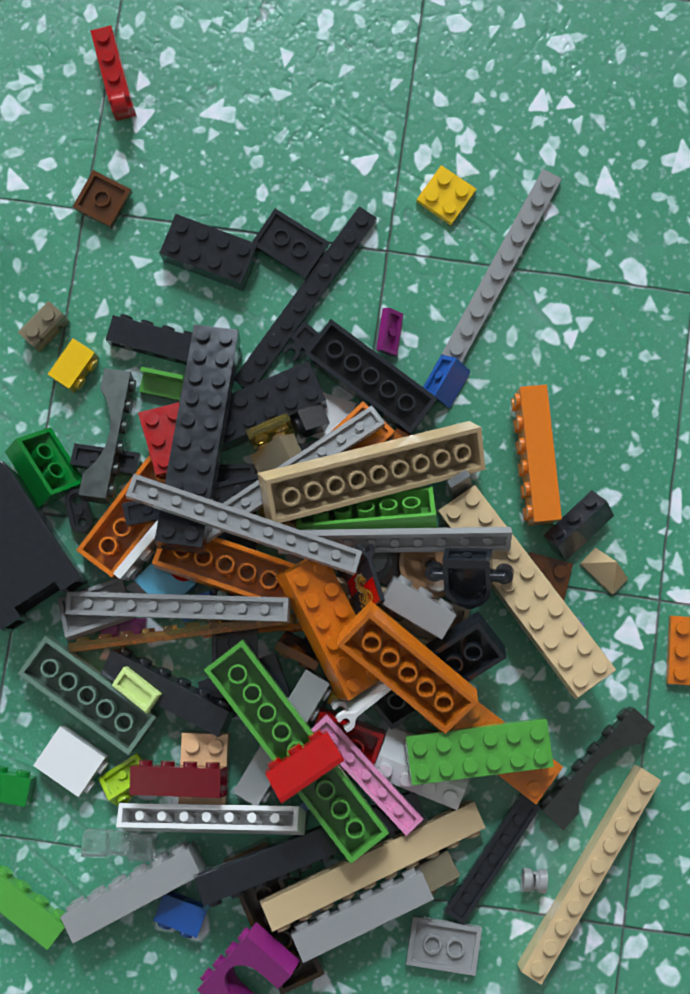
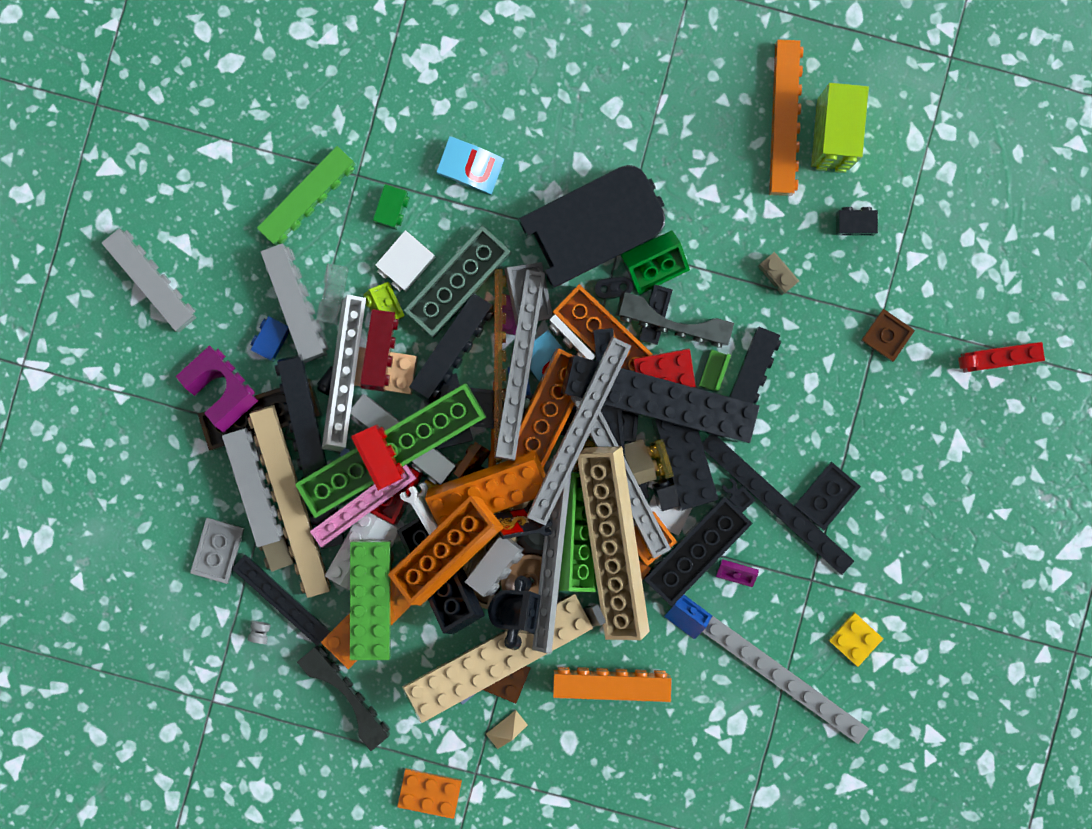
camera: 95 degrees right, 5 degrees up
yellow brick [48,338,99,393] -> none
yellowish green tile [112,666,162,714] -> none
black brick [159,214,259,291] -> none
tan brick [517,765,661,985] -> none
black brick [543,490,614,561] -> none
none -> black cone [317,366,333,396]

